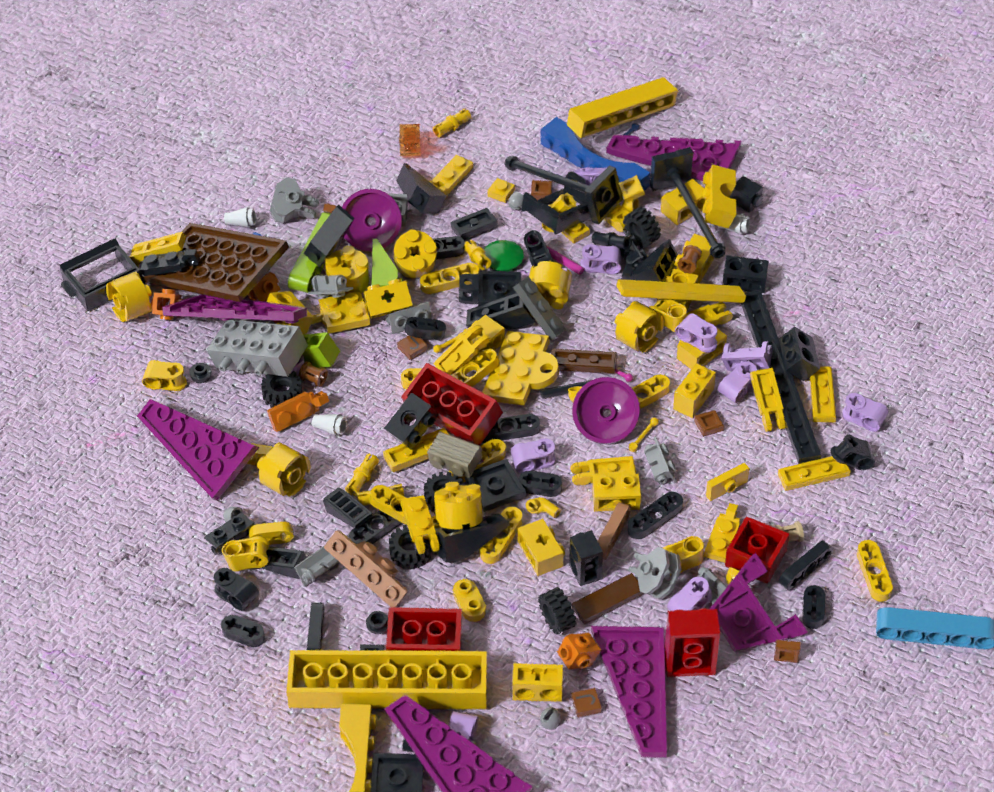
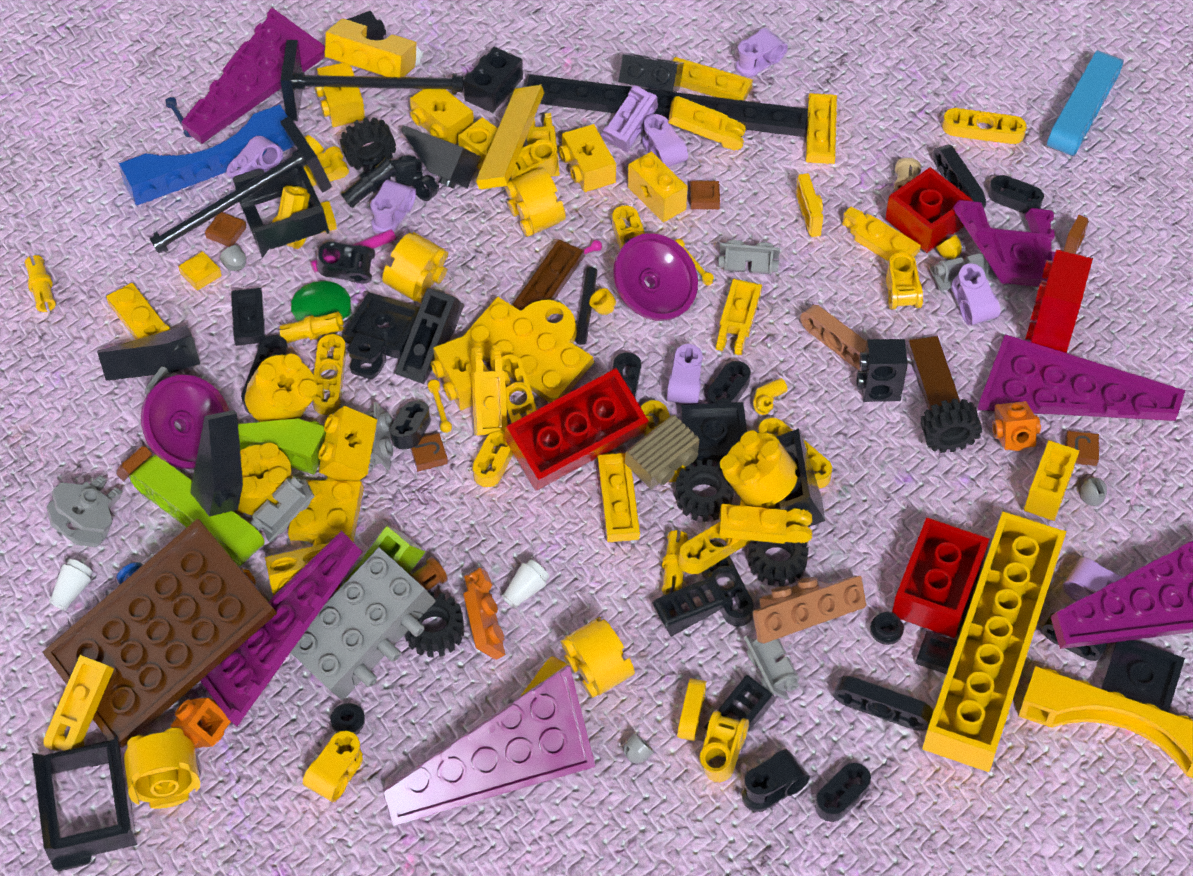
camera: 70 degrees left, 5 degrees up
black hinge [140,249,200,276] -> none
black hinge [204,512,255,555] -> none
yellow pin [345,453,379,496] -> none
black brick [384,393,439,450] -> none
clear orange brick [399,124,421,157] -> none
yellow plate [453,579,486,622] -> none
dark grey plate [513,276,566,341] -> none
yellow brick [518,519,566,576] -> none
yellow brick [566,77,678,138] -> none
yellow brick [592,473,641,512] -> none
yellow tile [619,175,645,203] -> none
black beam [628,492,683,539] -> none
light grey hinge [628,547,681,600] -> none
lavender piece [675,314,717,353] -> none
dark orange bush [678,245,702,273] -> none
black piece [830,434,875,471] -> none

